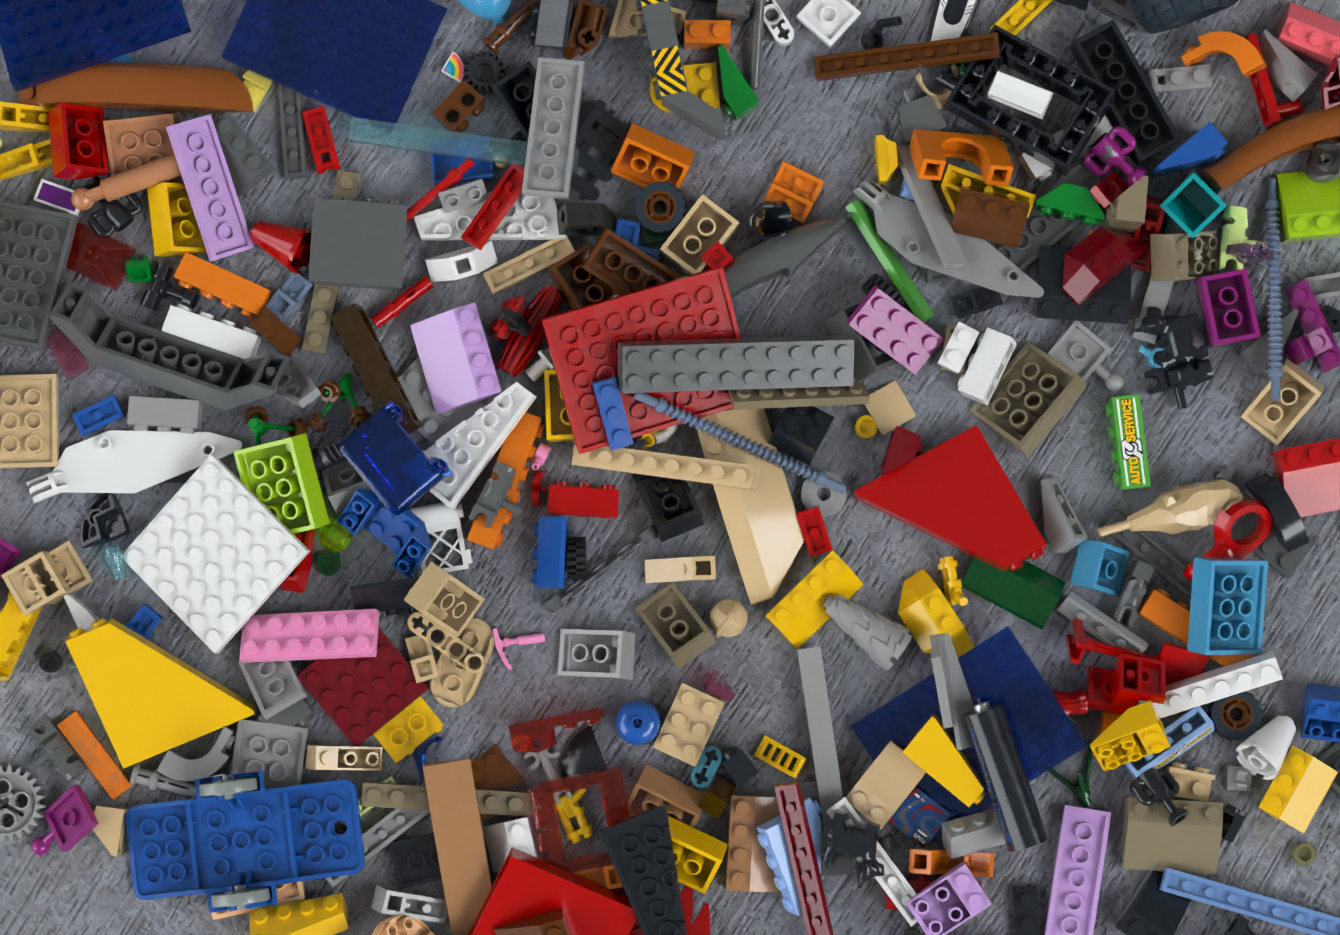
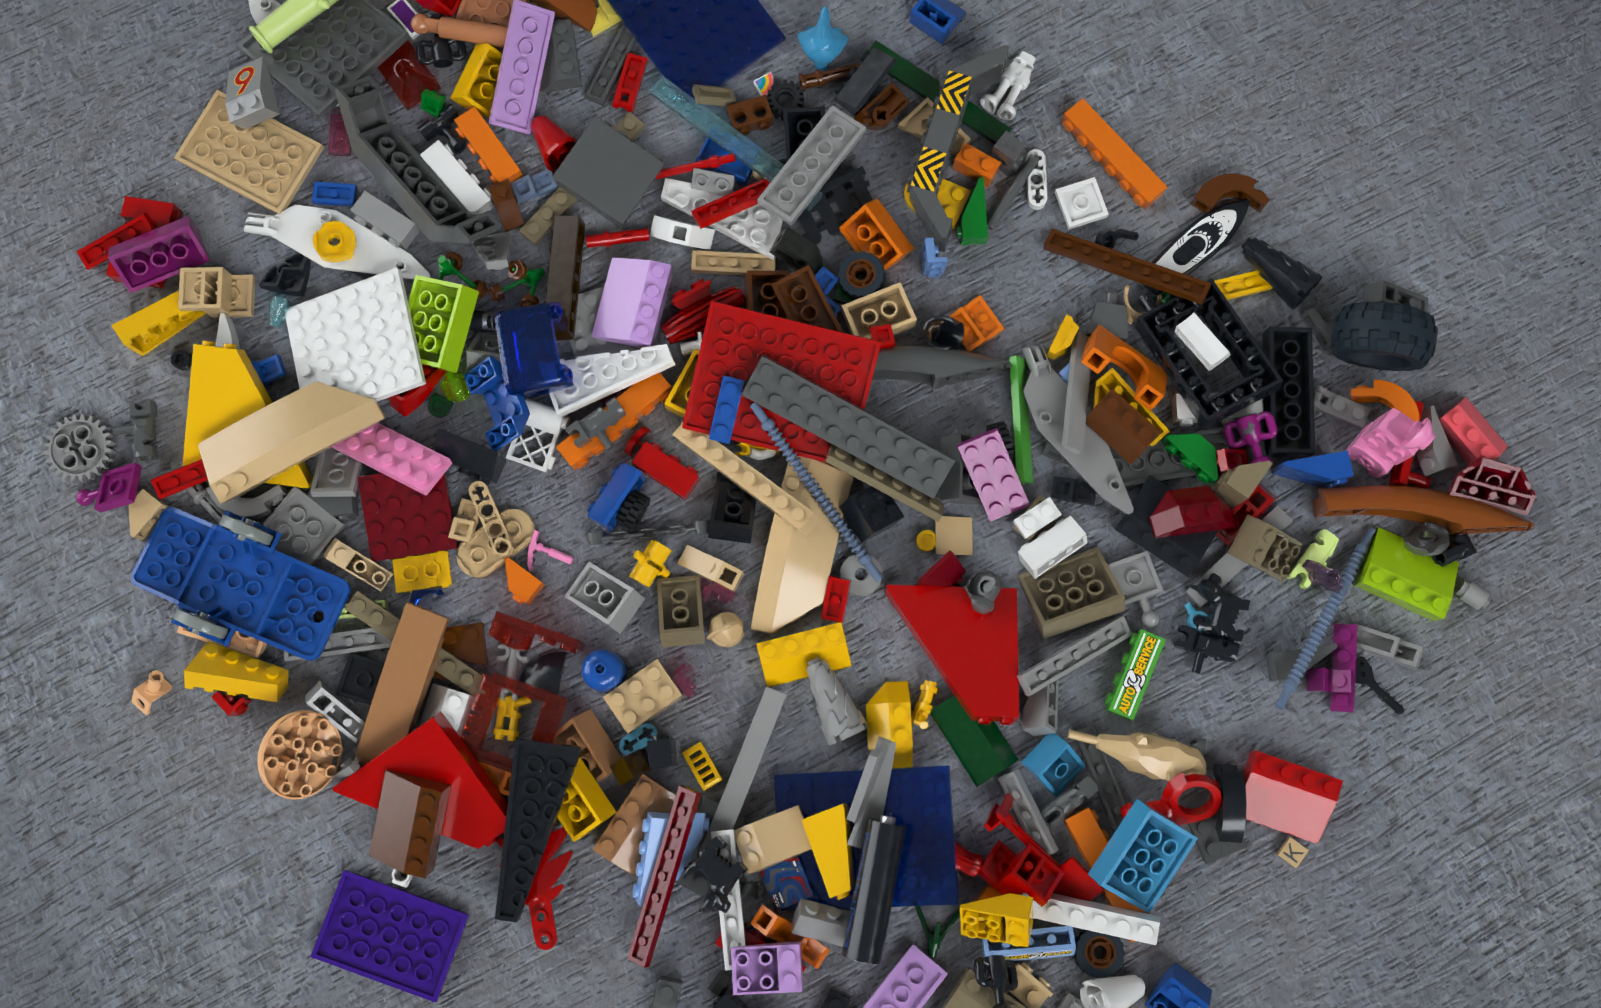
camera: 35 degrees right, 5 degrees down
orange tile [57,711,133,800] -> none
tan brick [404,561,485,637] -> none
black axle [500,308,532,337] -> none
bright pink piece [531,443,552,470] -> none
teal slope [1160,172,1227,239] -> none
magenta brick [1195,269,1261,349] -> none
tan slope [1241,359,1324,445] -> none
none -> red tile [151,459,208,500]
none -> tan slope [198,381,385,504]
none -> yellow plate [313,221,357,263]
none -> orange slope [505,557,545,605]
none -> yellow pin [629,540,672,588]
none -> dark tan tile [692,84,737,106]
none -> clear pink bracket [701,581,737,604]
none -> medium blue bracket [920,237,948,278]
none -> dark grey hair [964,570,1001,614]
none -> light grey plate [1017,615,1132,696]
none -> bright pink brick [1345,408,1436,478]

